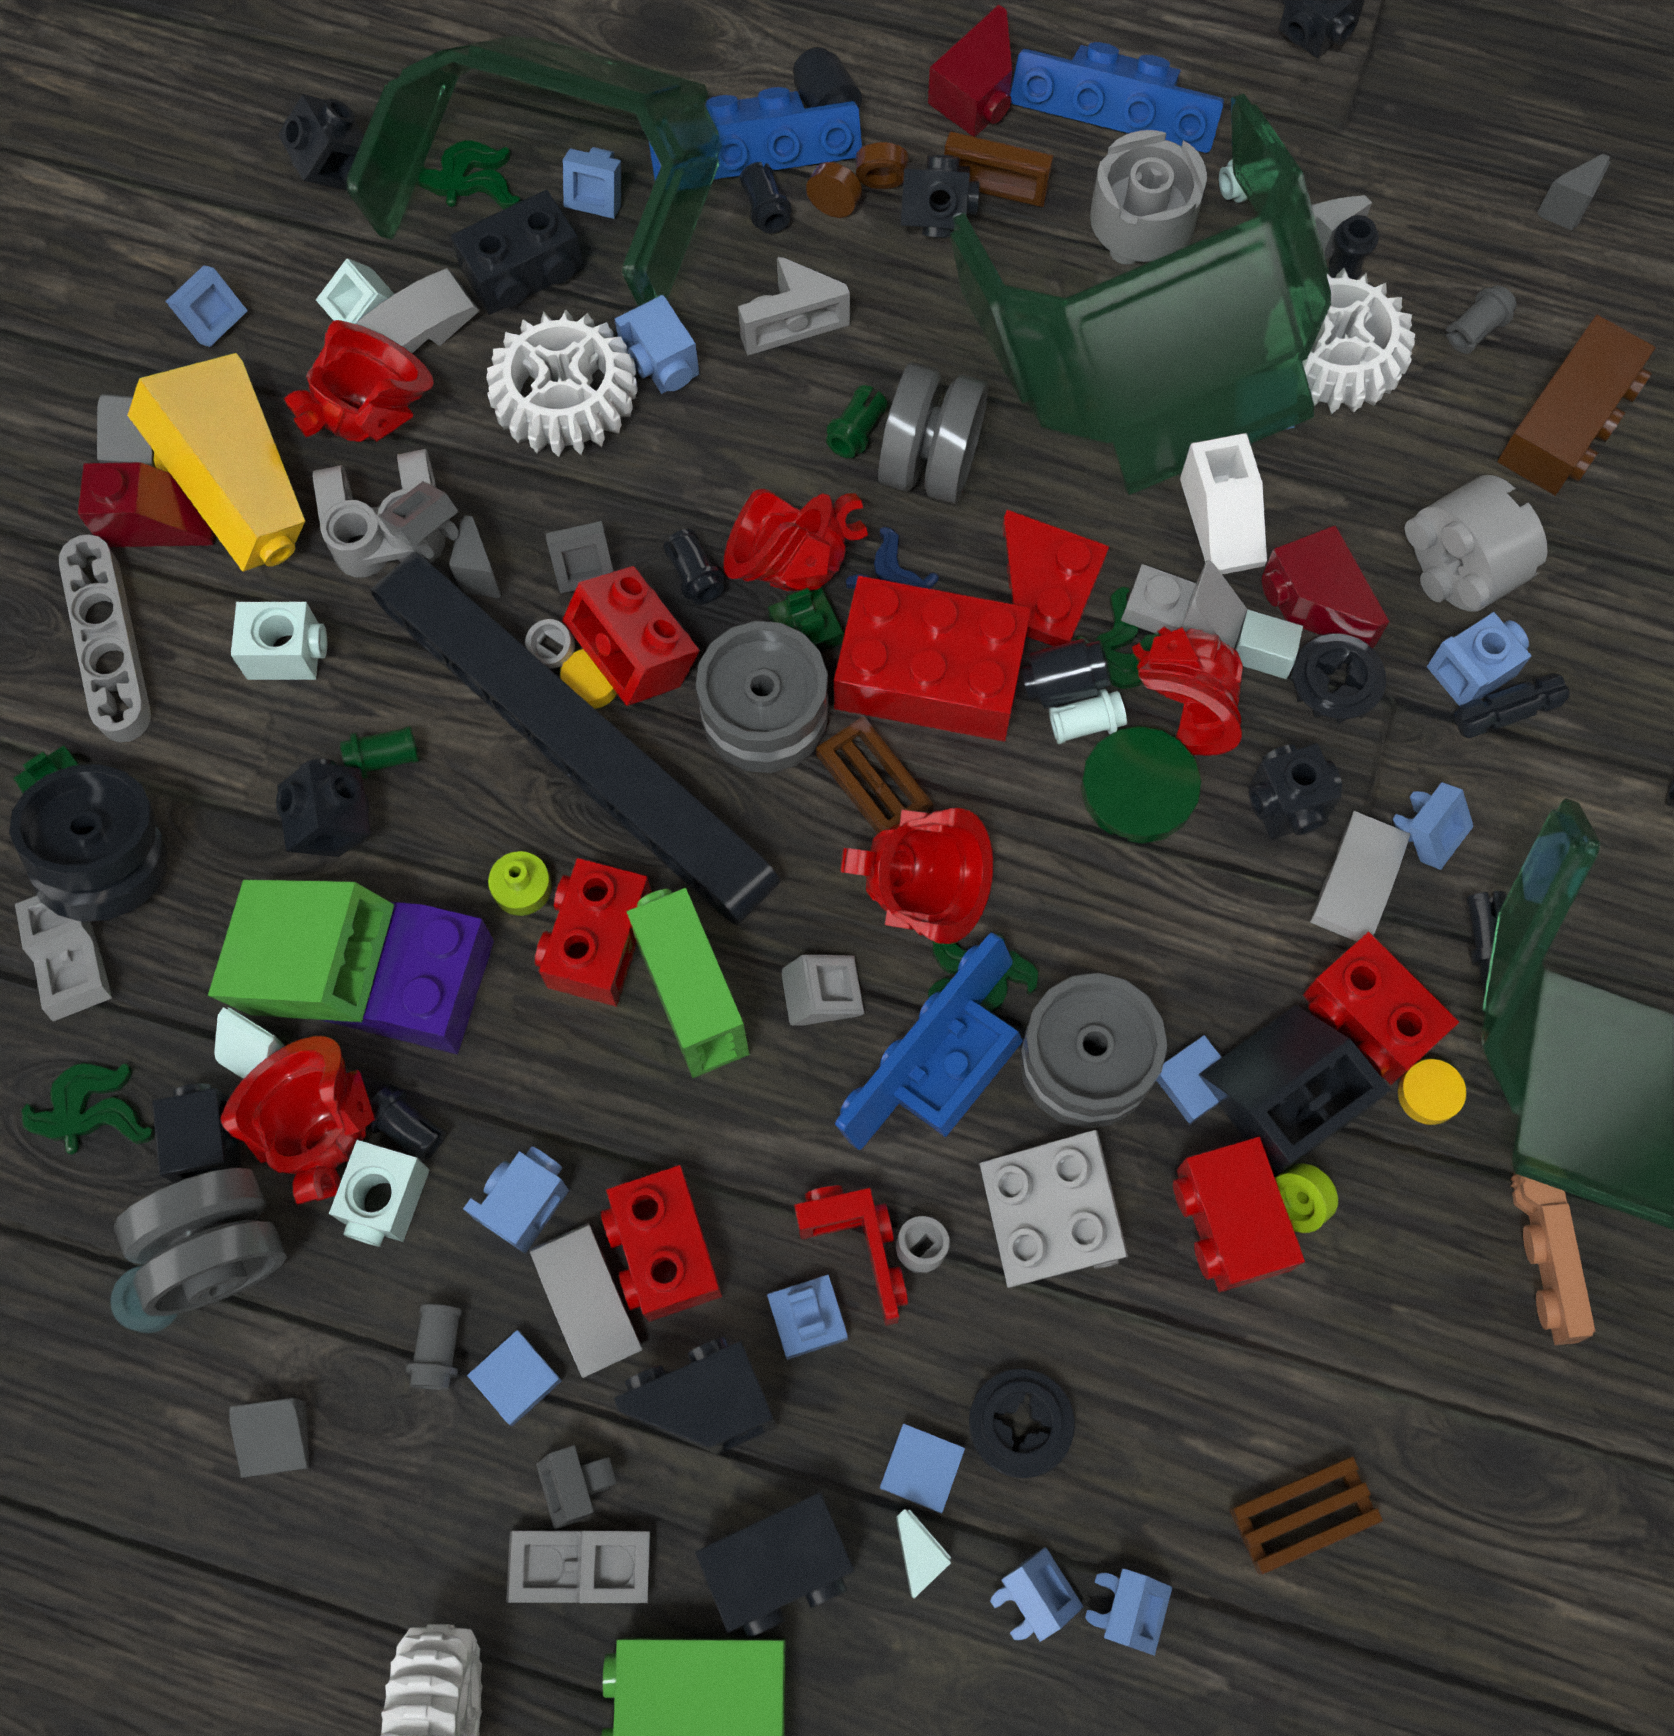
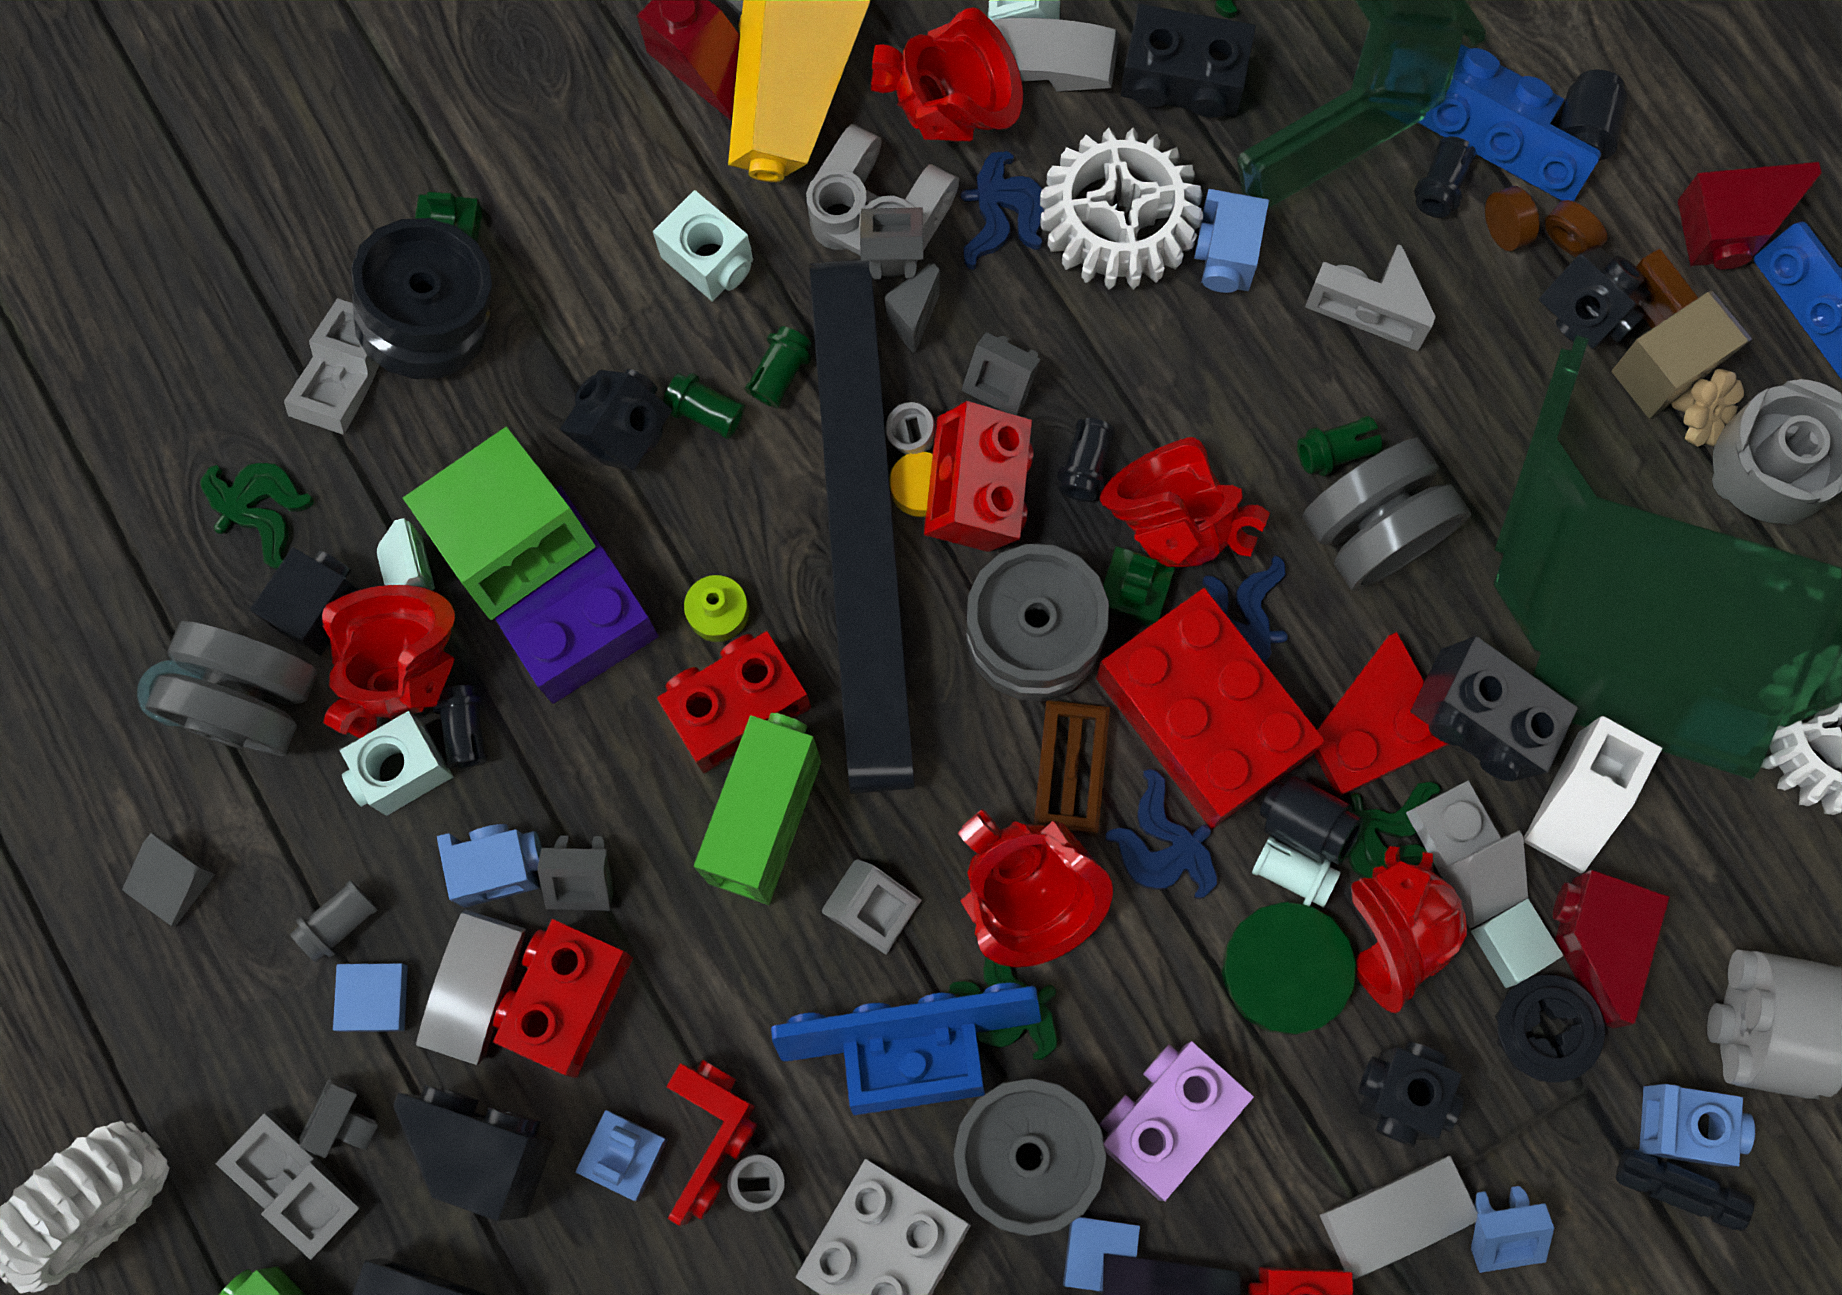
camera: 45 degrees right, 5 degrees up
light grey beam [59,534,151,743] -> none
medium blue tile [563,147,621,219] -> none
none -> dark grey tile [537,836,614,911]
none -> dark green pin [744,326,812,409]
none -> dark blue piece [960,151,1045,270]
none -> lavender brick [1099,1041,1254,1201]
none -> dark blue piece [1105,769,1217,899]
none -> black brick [1410,636,1578,782]
none -> dark tan slope [1611,291,1752,419]
none -> tan plant [1672,369,1744,447]

